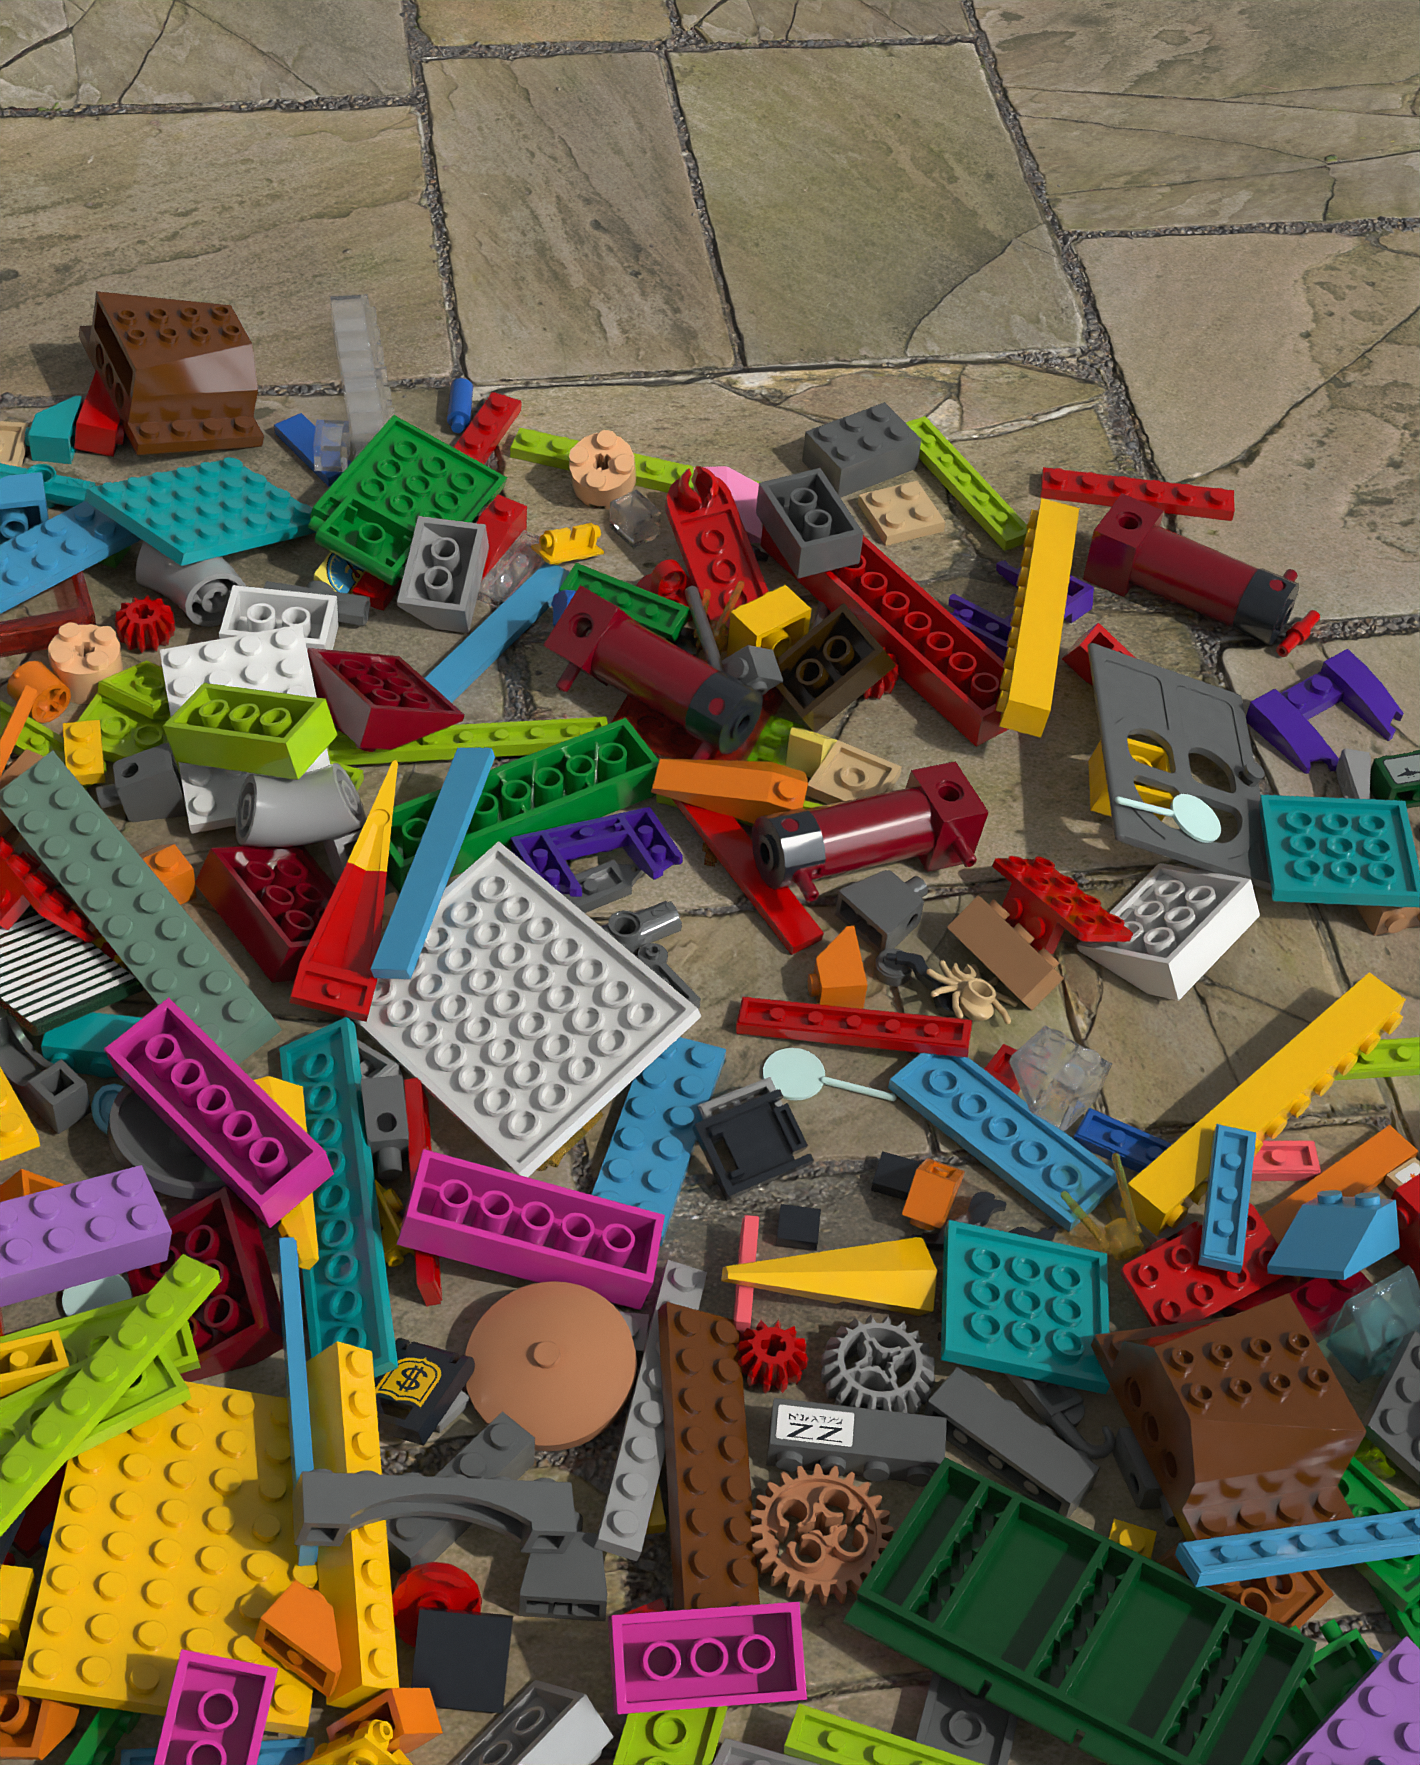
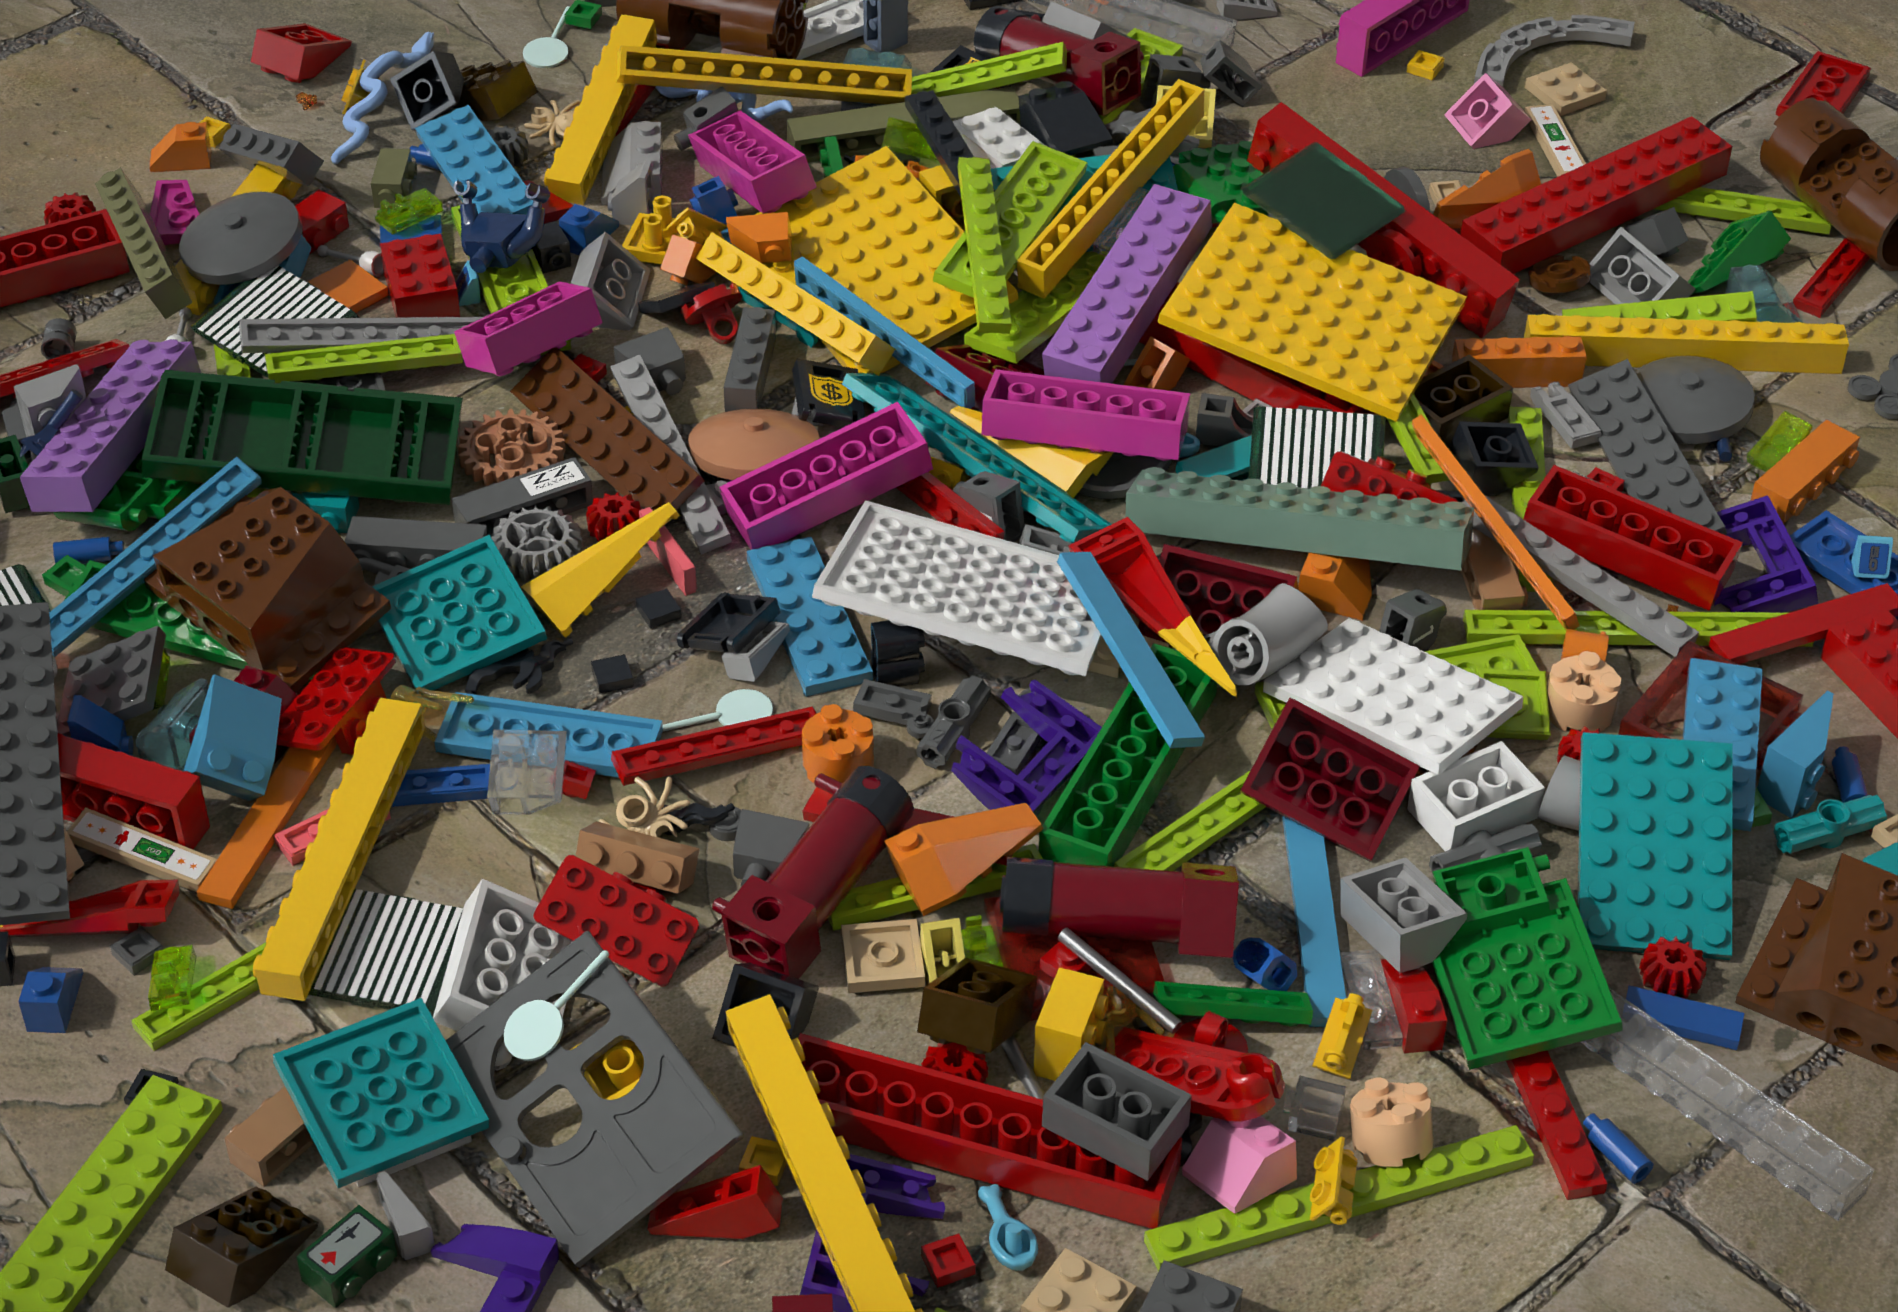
camera: 150 degrees right, 5 degrees down
yellow plate [63,720,105,785] -> none
lime brick [163,683,337,780] -> none
dark grey arch [292,1469,577,1554] -> none
clear brick [313,419,351,472] -> none
dark grey brick [721,645,783,695] -> none
orange slope [807,926,868,1009] -> none
orange slope [902,1158,965,1231] -> none
dark azure tile [1198,1124,1256,1273] -> none
none -> piece [308,889,463,1017]
none -> black slope [712,962,819,1047]
none -> yellow plate [739,1136,787,1186]
none -> orange brick [802,704,874,783]
none -> red plate [921,1233,976,1288]
none -> medium azure piece [978,1184,1038,1271]
none -> yellow hinge [1310,1136,1358,1225]
none -> red gear [1639,936,1707,999]

